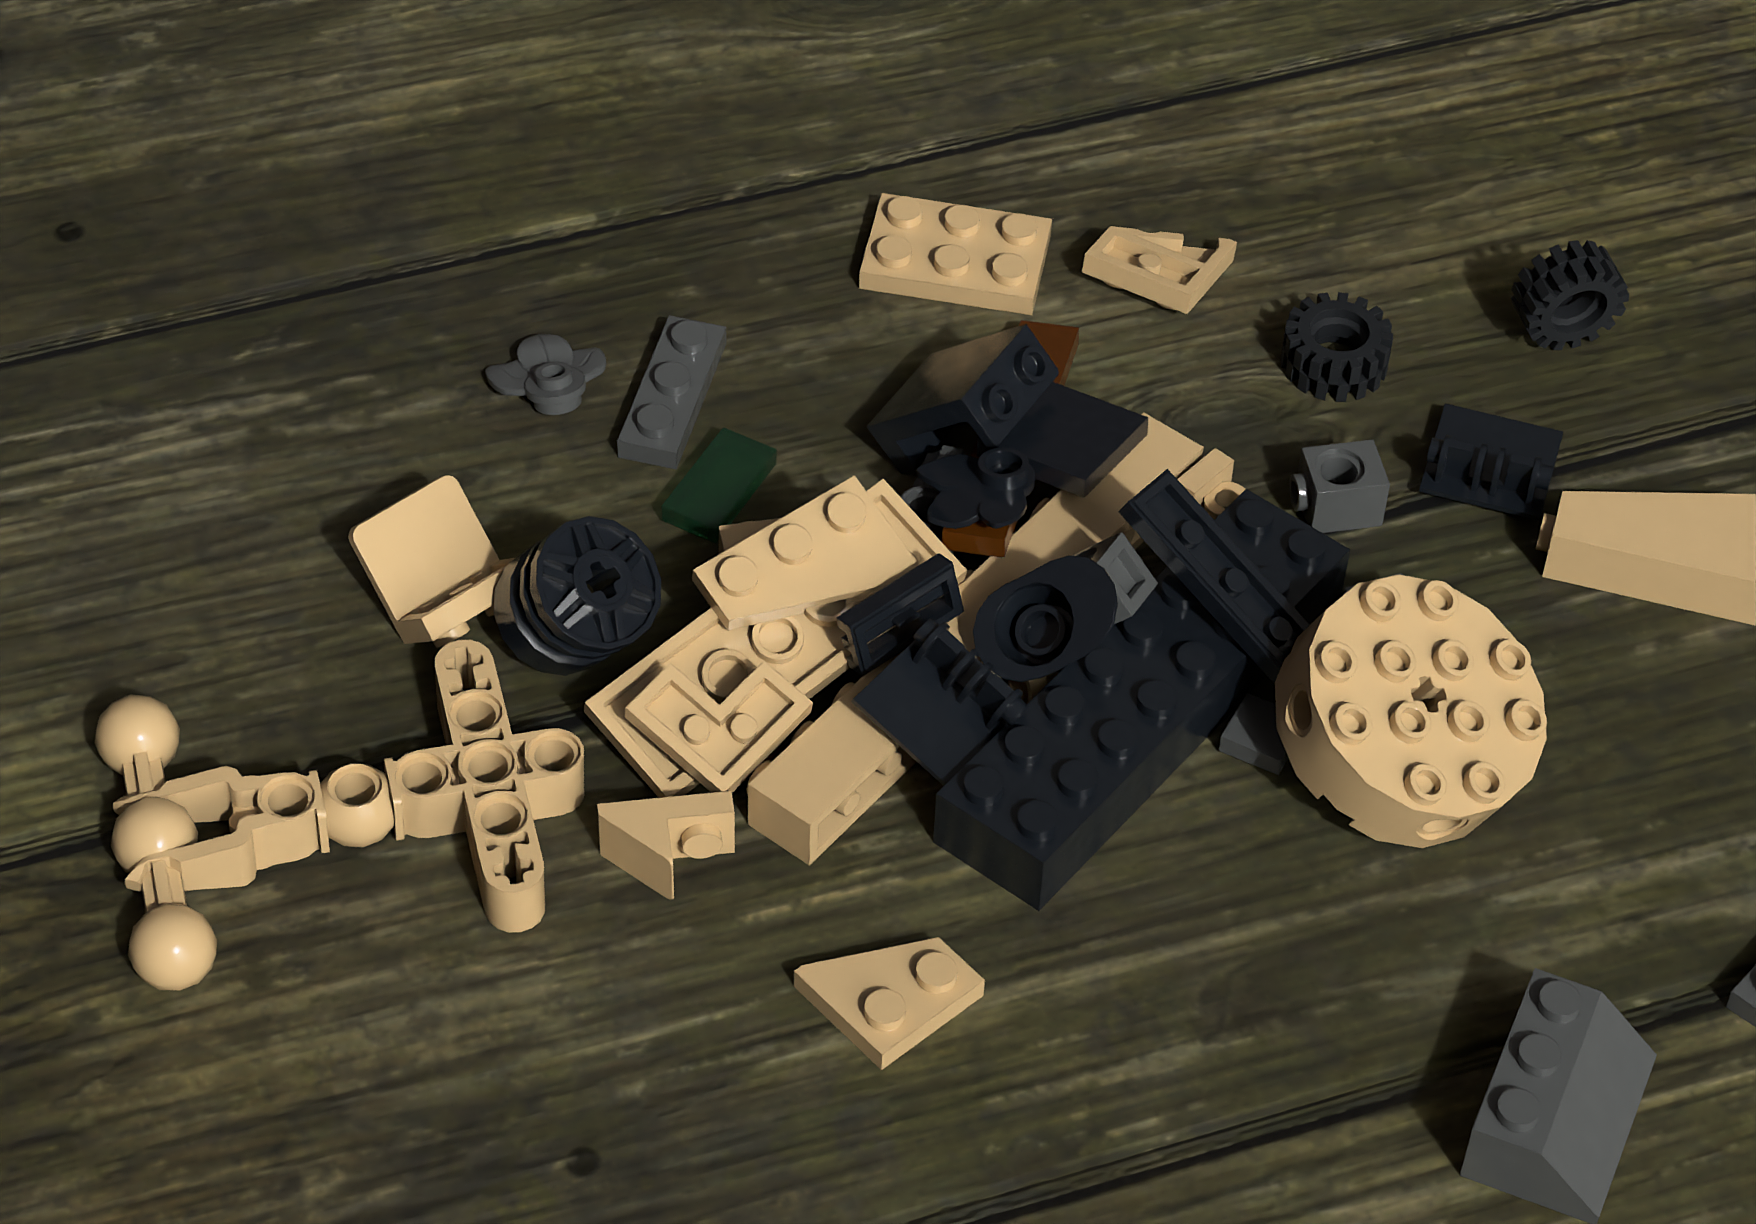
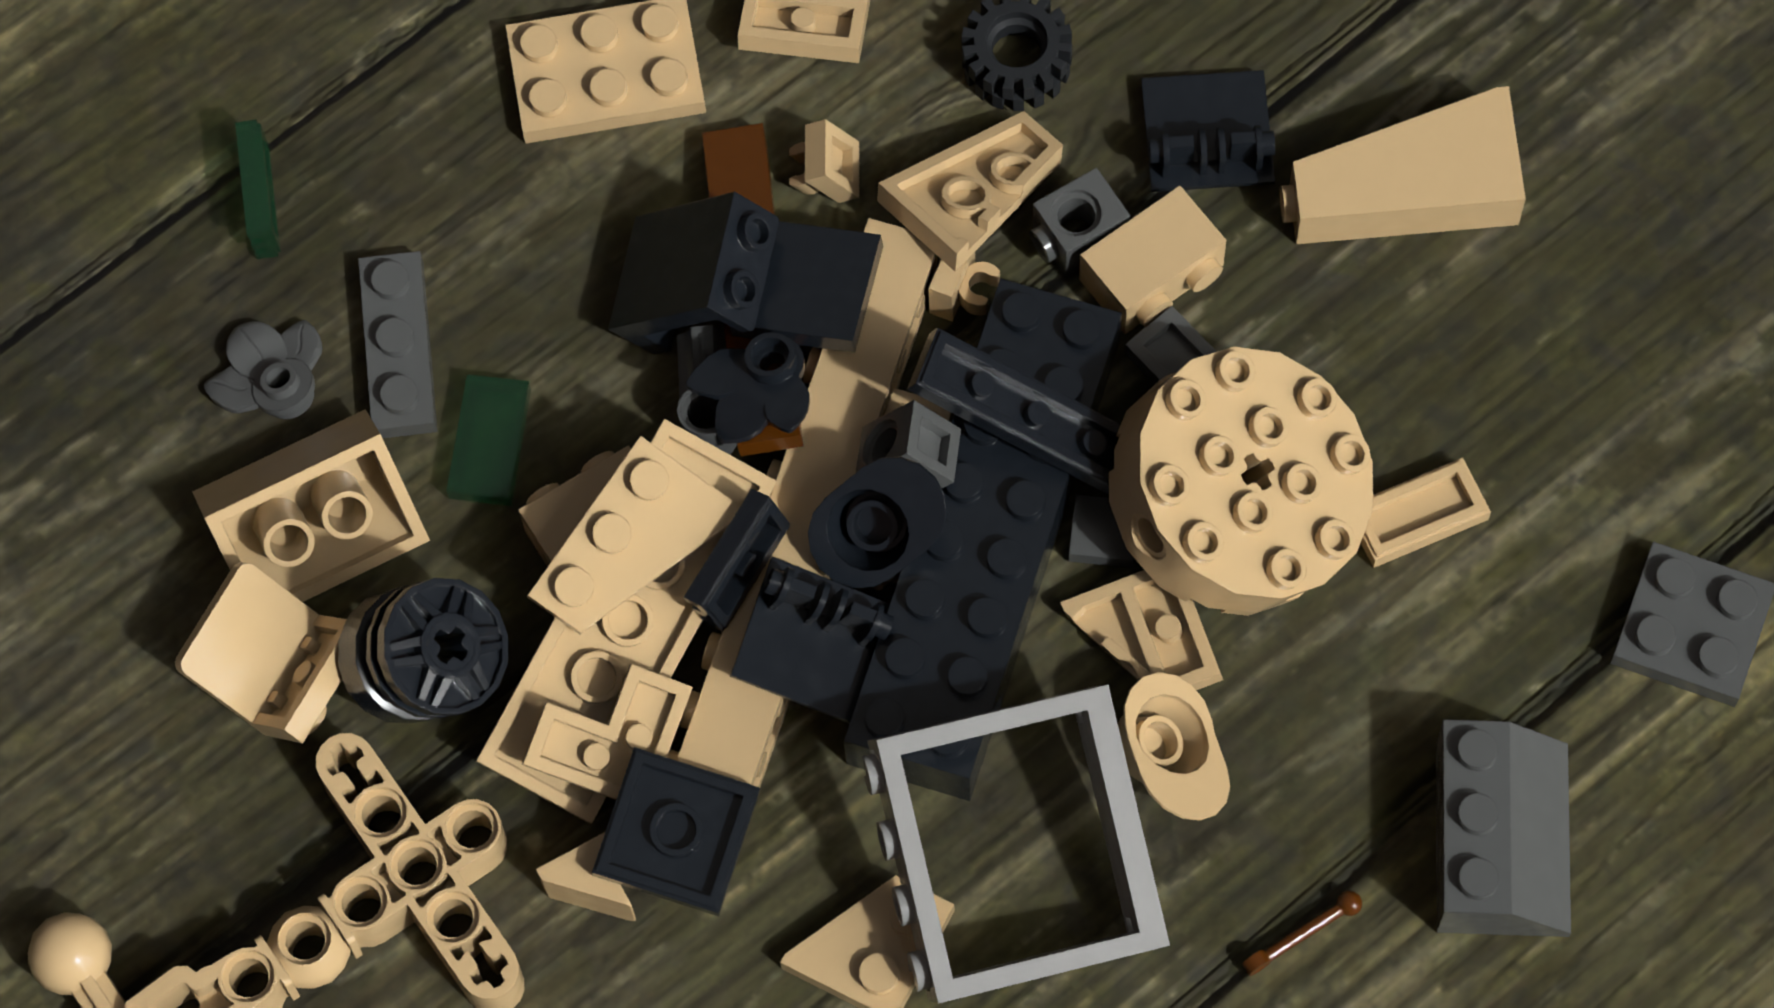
camera: 15 degrees left, 20 degrees up
none -> tan slope [192,409,430,602]
none -> clear green tile [235,119,281,260]
none -> black tile [592,747,760,917]
none -> tan tile [789,119,859,203]
none -> light grey window [862,685,1170,1004]
none -> tan wing [877,111,1063,272]
none -> tan wing [1061,570,1223,690]
none -> tan brick [1079,186,1227,334]
none -> tan piece [1118,672,1230,821]
none -> reddish brown hinge [1242,890,1362,976]
none -> tan tile [1361,458,1491,568]

